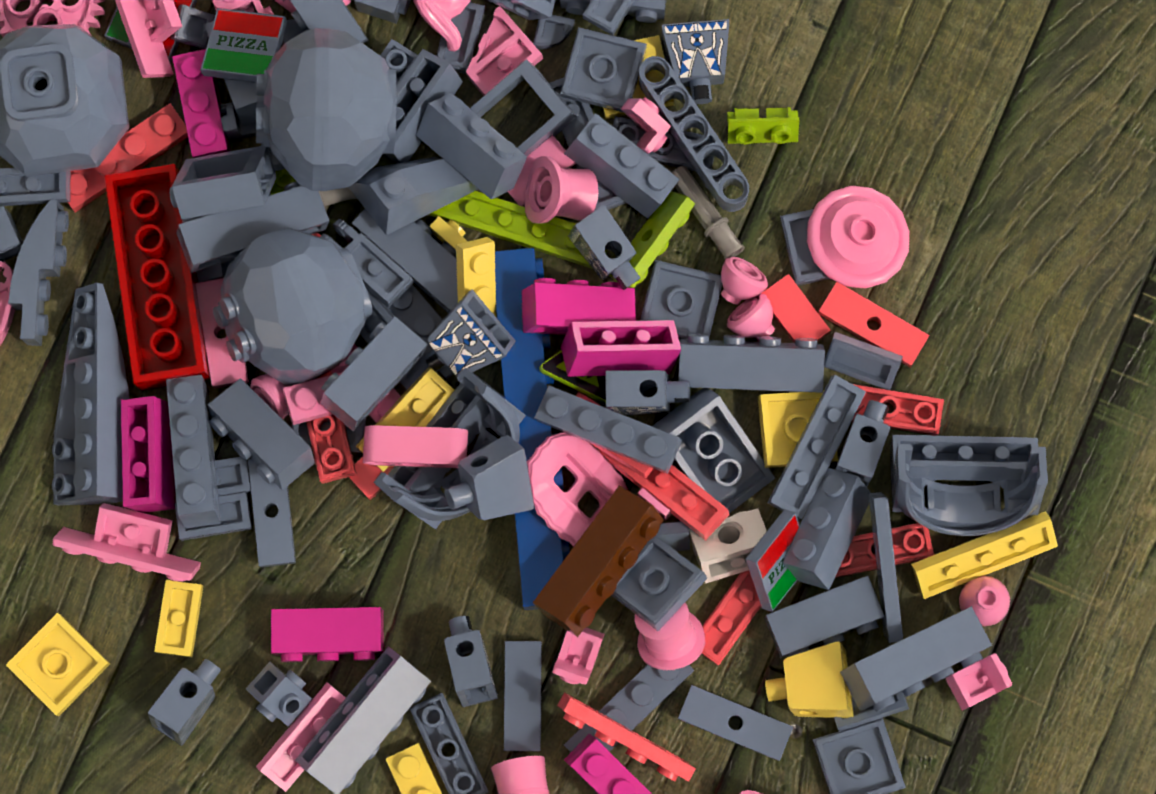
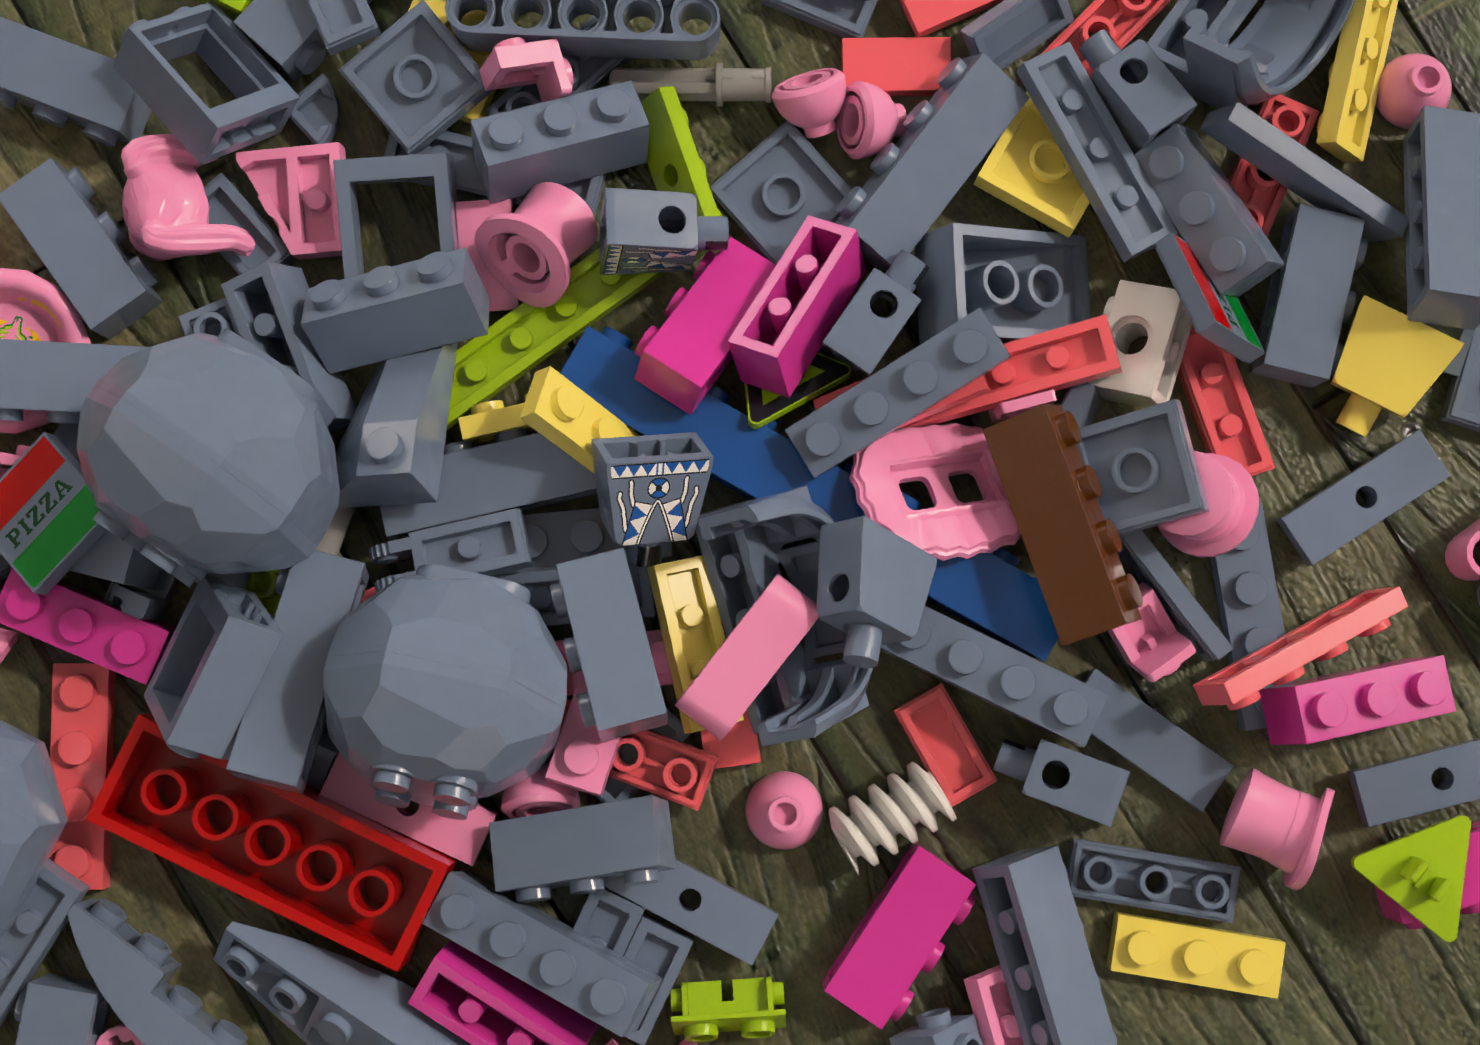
camera: 65 degrees left, 5 degrees up
none -> lime hinge [670,976,786,1043]
none -> bright pink brick [745,771,823,850]
none -> white piece [828,762,957,876]
none -> sand blue brick [880,606,1109,747]
none -> coral tile [892,683,998,807]
none -> sand blue tile [1118,530,1234,661]

